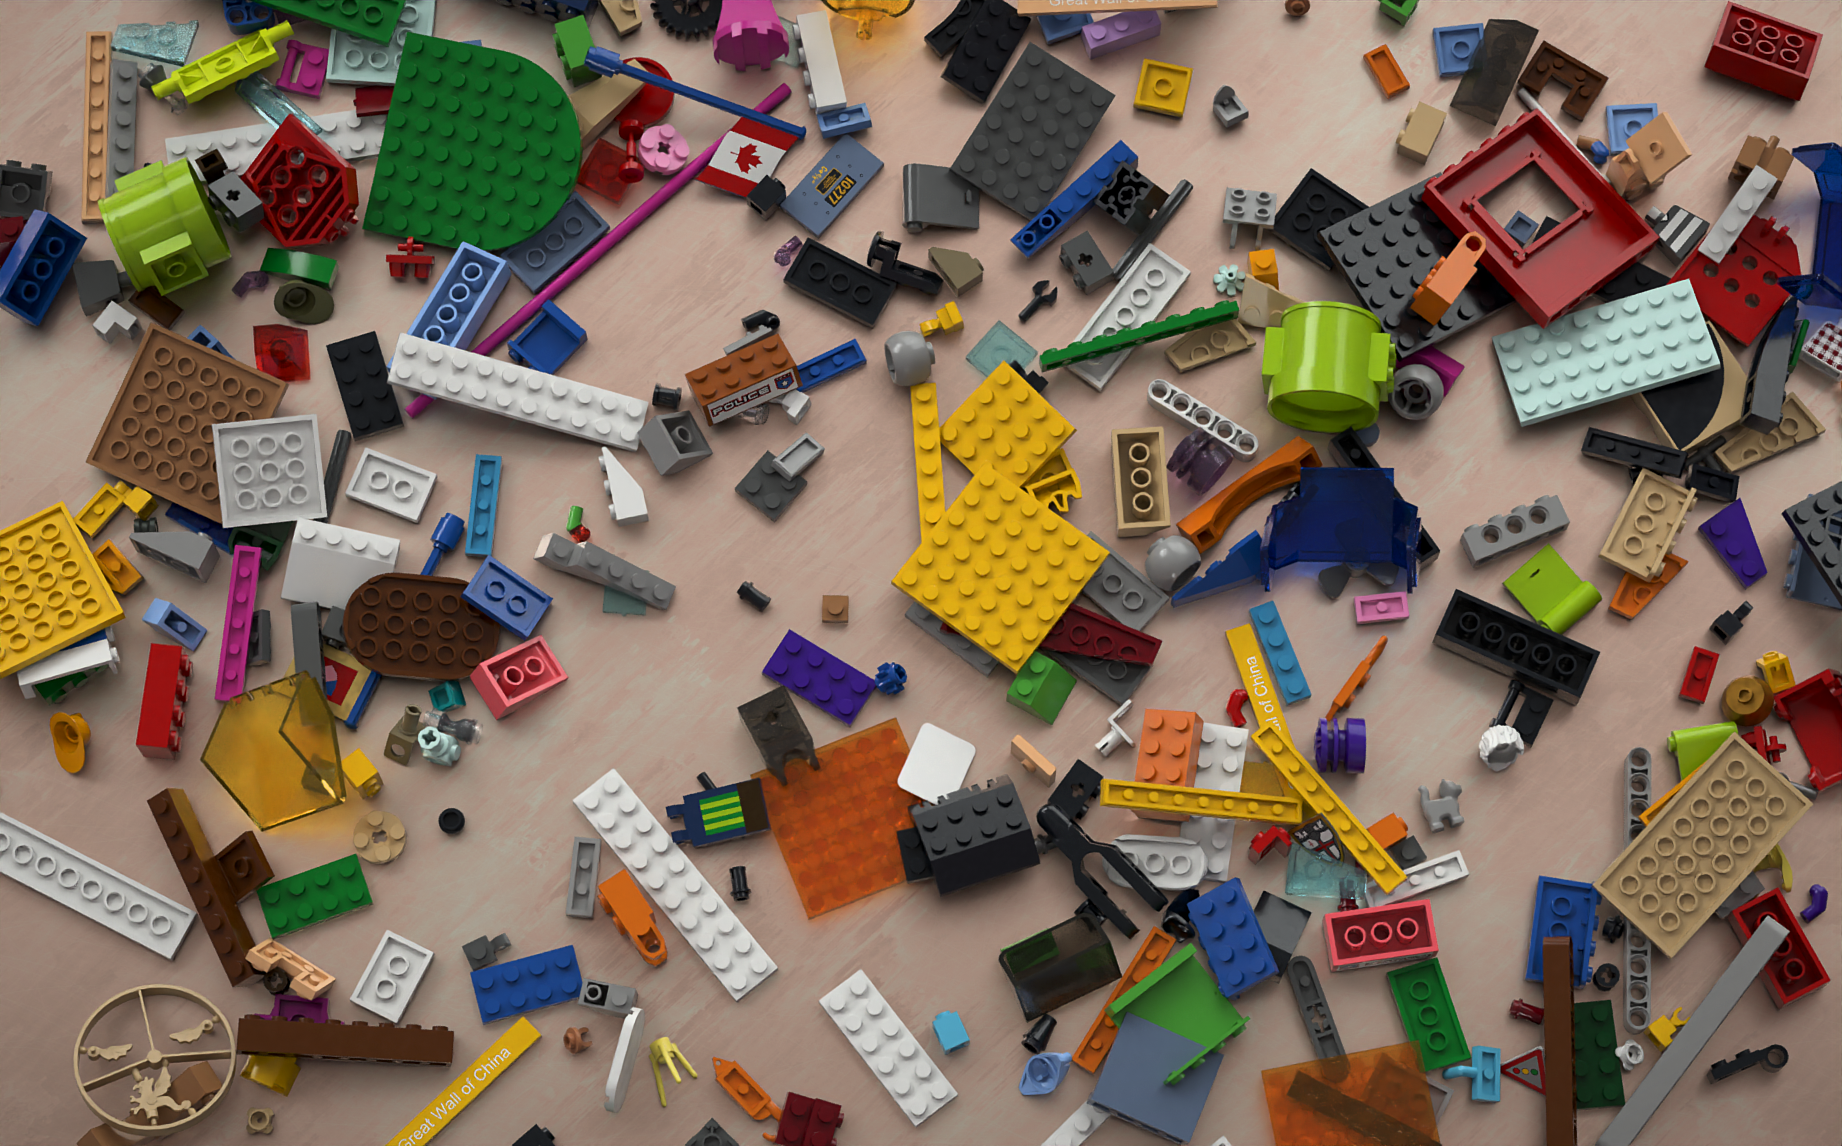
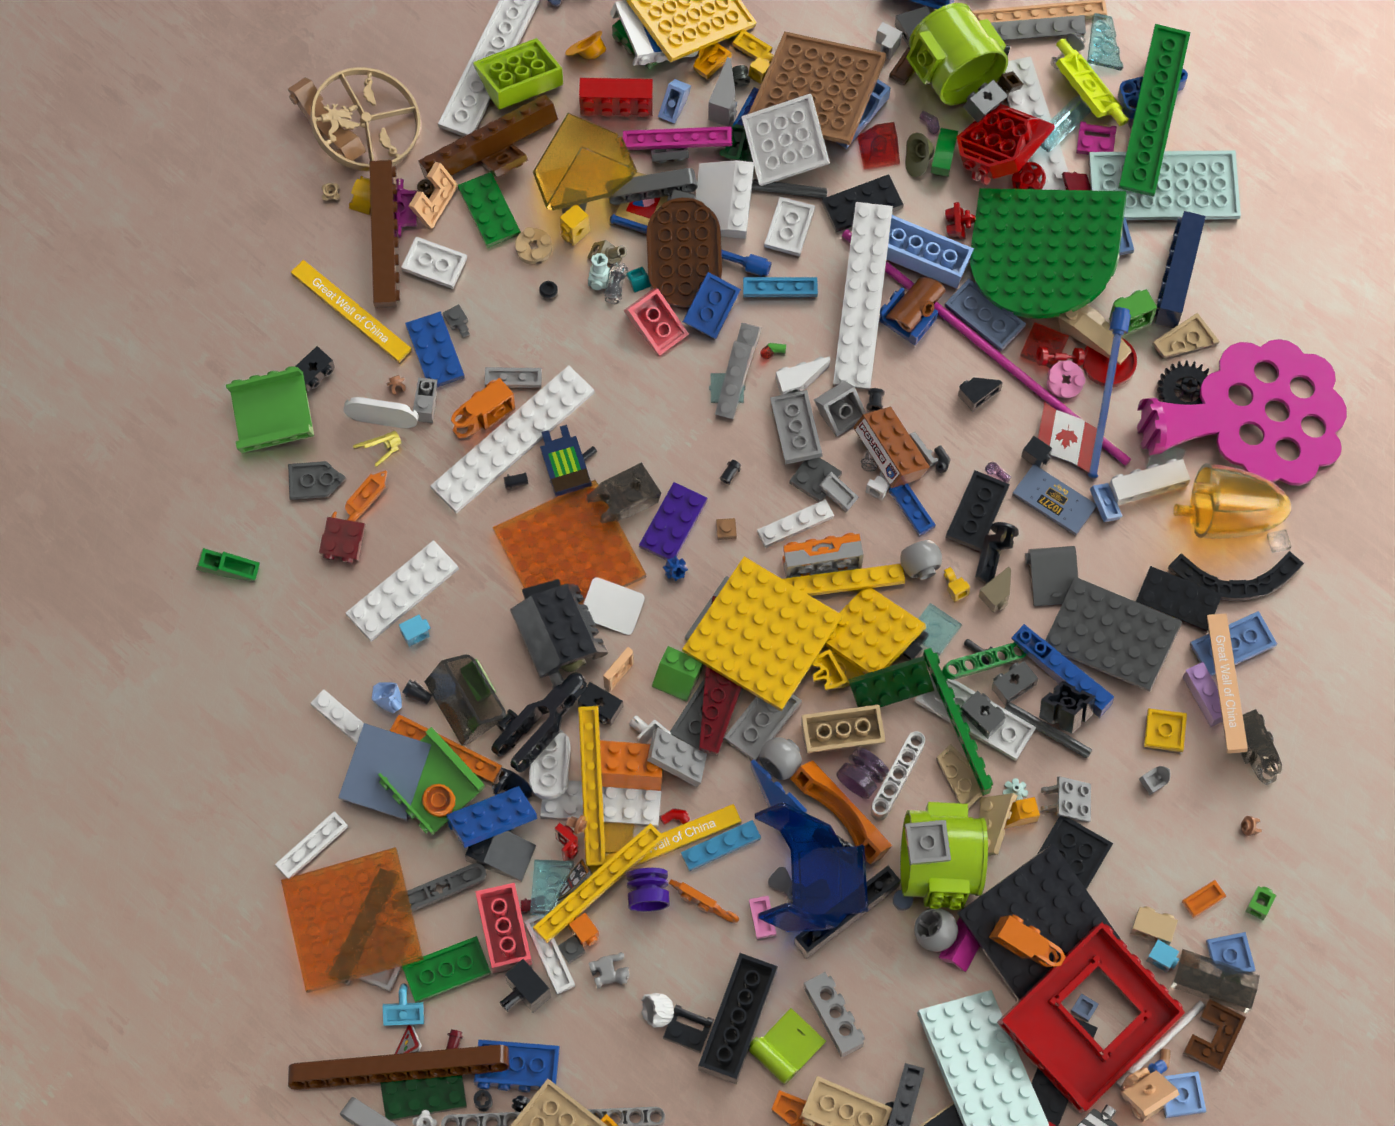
camera: 85 degrees right, 5 degrees down
none -> orange piece [422,784,456,817]
none -> lime slope [473,38,563,110]
none -> black brick [499,959,551,1013]
none -> nougat plate [565,815,587,835]
none -> light grey plate [647,727,707,787]
none -> white plate [757,499,834,548]
none -> light grey plate [770,390,823,464]
none -> light grey piece [782,533,864,578]
none -> dark green plate [848,656,935,707]
none -> dark orange panel [886,277,946,332]
none -> light grey plate [904,820,951,865]
none -> green beam [942,642,1026,680]
none -> black slope [958,377,1003,412]
none -> dark grey brick [961,691,1006,739]
none -> red wheel [1012,162,1046,189]
none -> medium azure brick [1146,940,1179,973]

